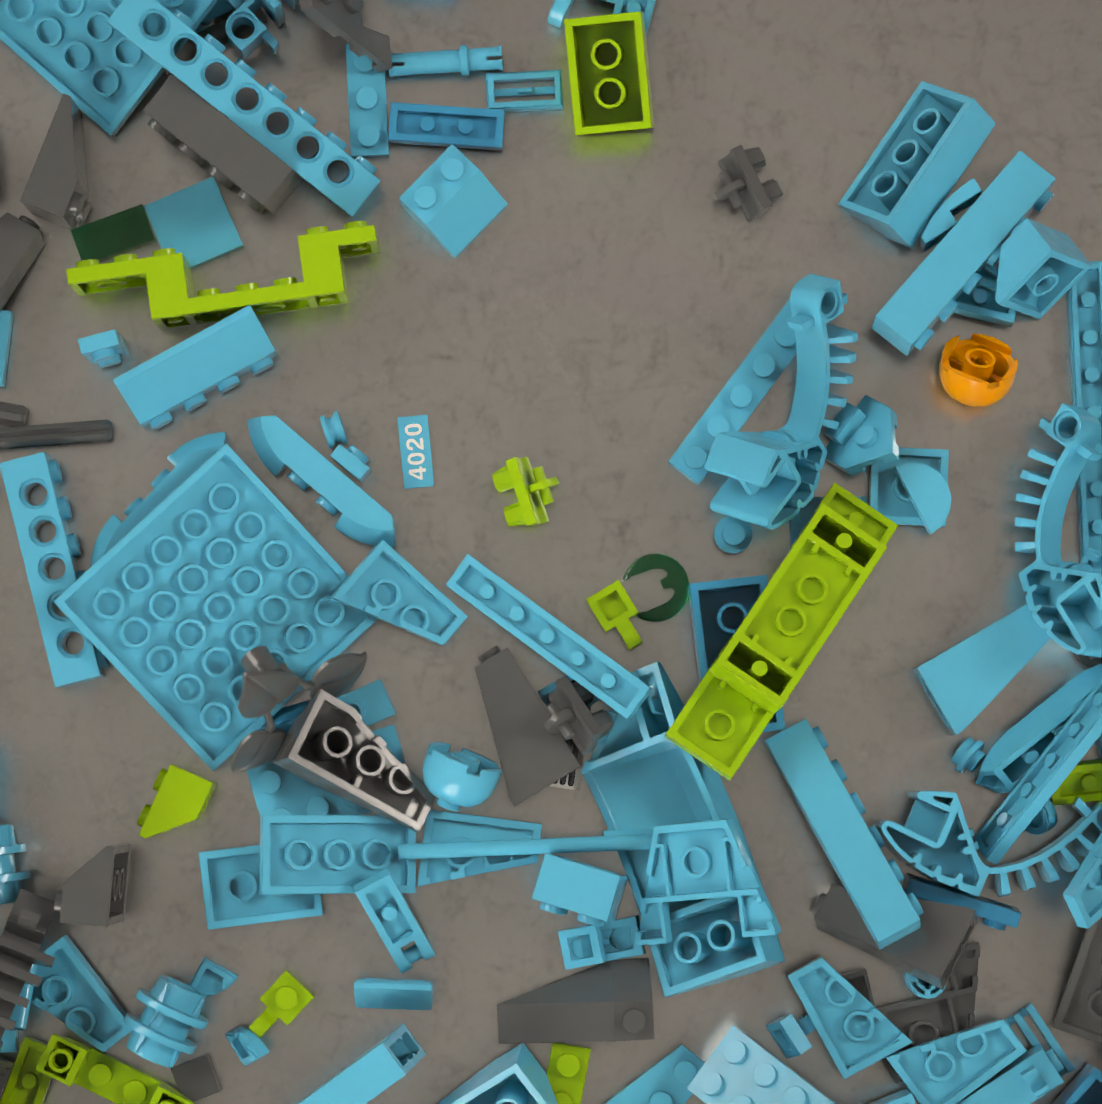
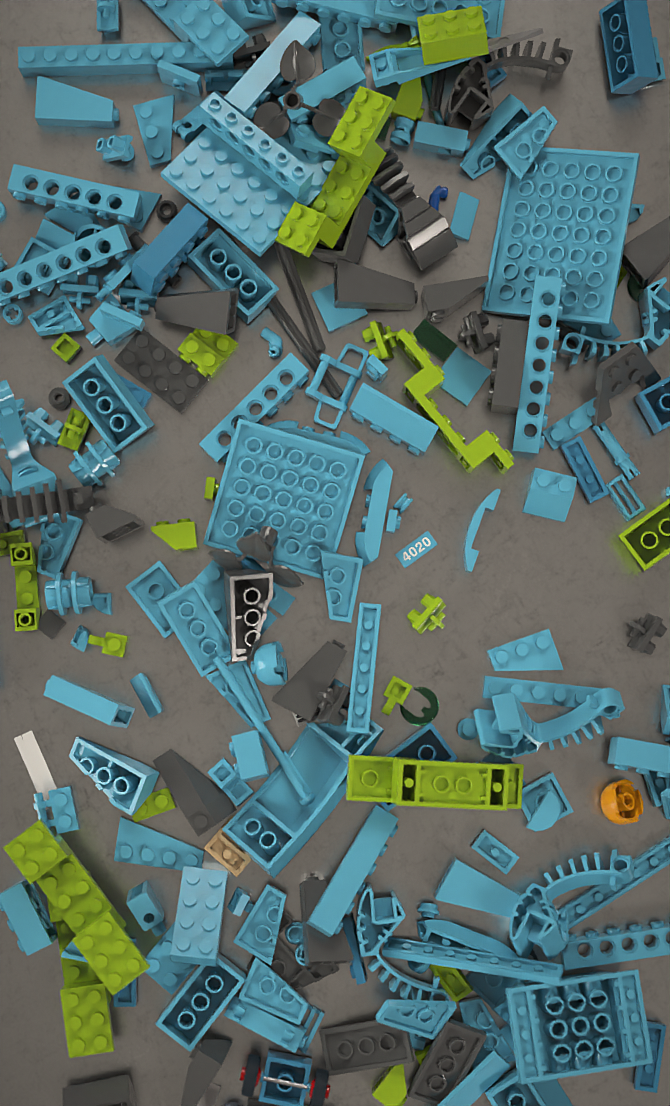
camera: 60 degrees right, 0 degrees up
medium azure plate [353,868,436,973] -> none
medium azure wing [634,818,781,946] -> none
medium azure plate [824,395,899,475] -> none
none -> tan wing [203,816,251,877]
none -> lime plate [204,477,220,501]
none -> medium azure plate [285,922,303,945]
none -> medium azure bar [305,343,369,430]
none -> lime hips [362,320,398,360]
none -> dark grey hips [457,311,496,354]
none -> medium azure slope [464,489,501,573]
none -> medium azure plate [471,830,520,875]
none -> medium azure wing [487,629,564,671]

